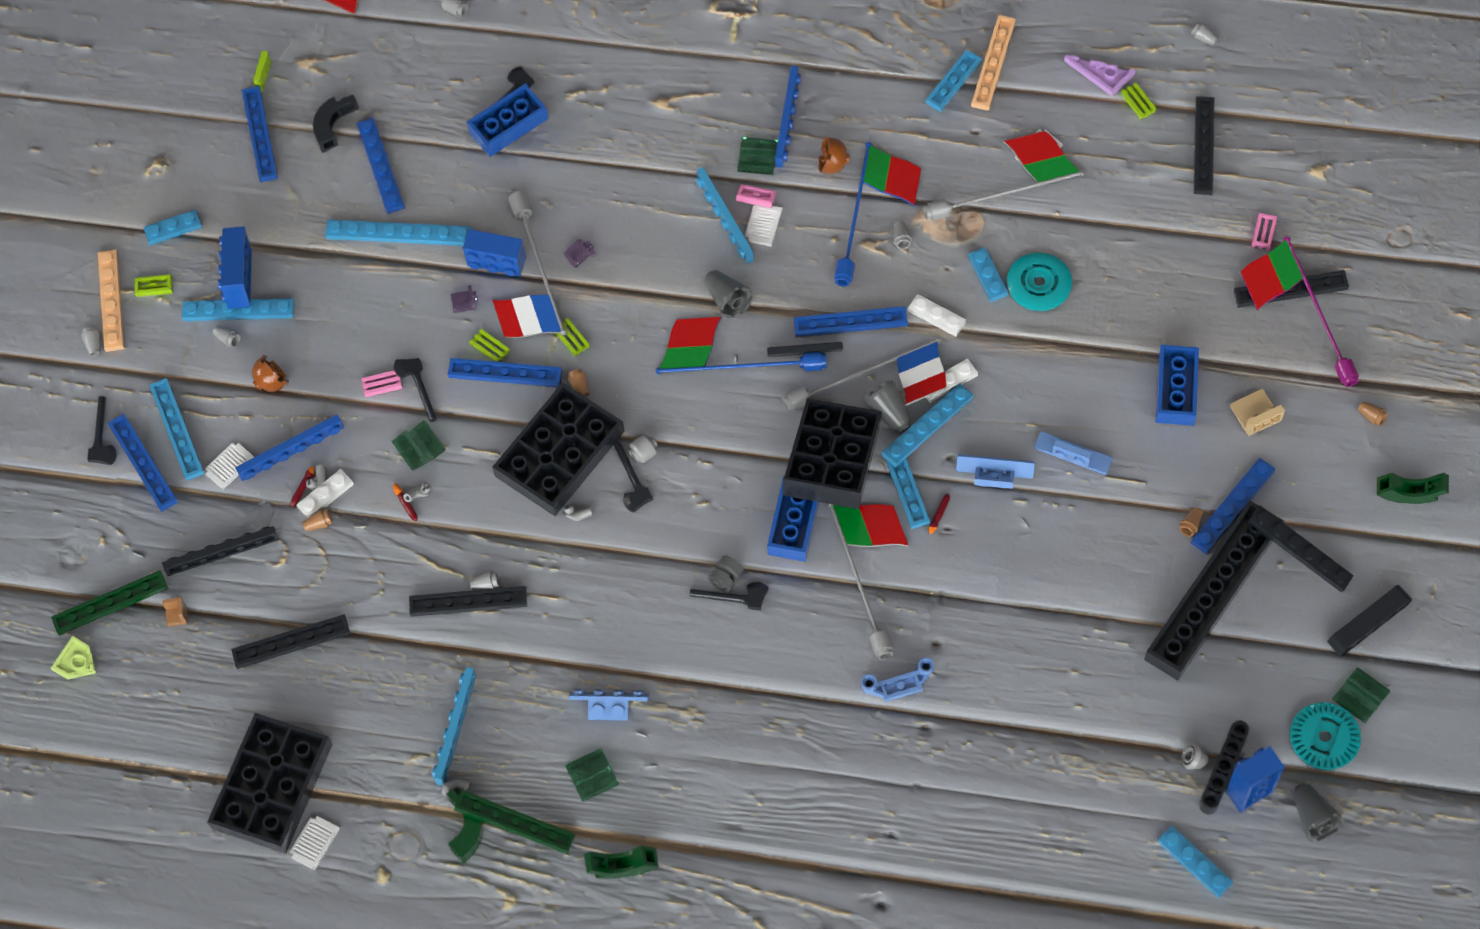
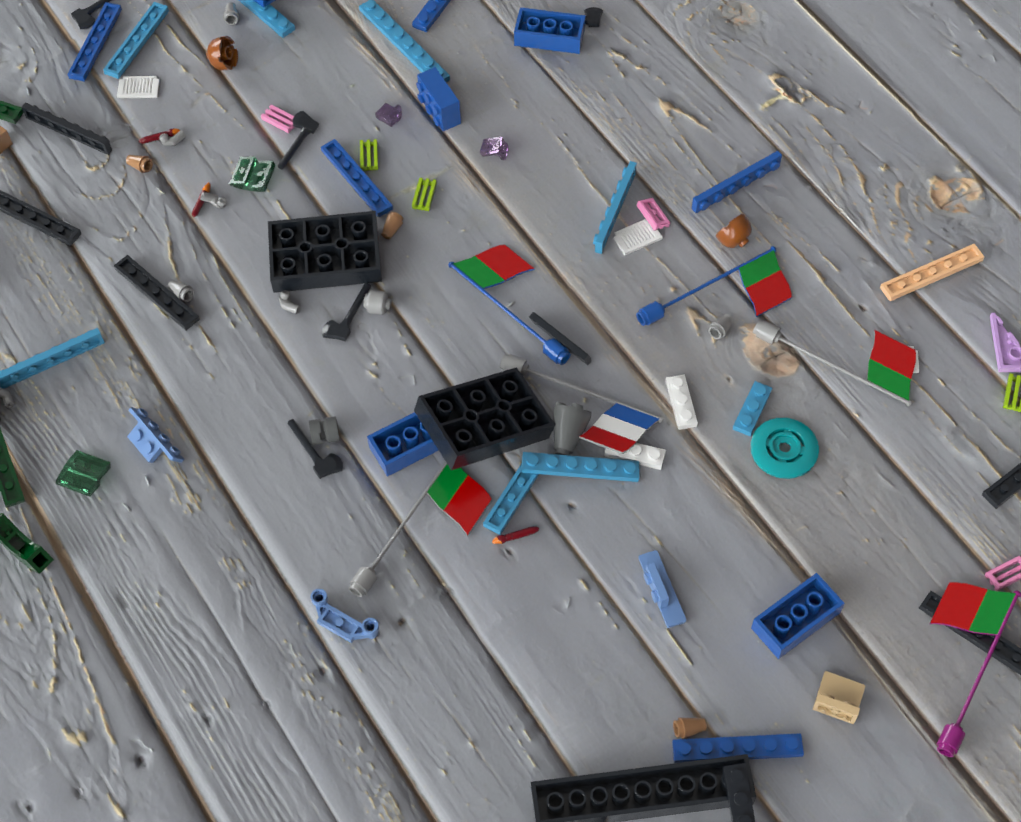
camera: 45 degrees right, 5 degrees down
blue plate [235,414,344,481] -> none
white plate [297,469,354,518] -> none
flag [492,191,567,338] -> none
dark grey cone [704,270,752,318] -> none
clear green slope [737,137,778,175] -> none
blue plate [794,306,908,337] -> none
dark azure plate [926,50,981,112] -> none
medium blue bracket [956,454,1035,489] -> none
medium nougat cone [1358,401,1388,426] -> none

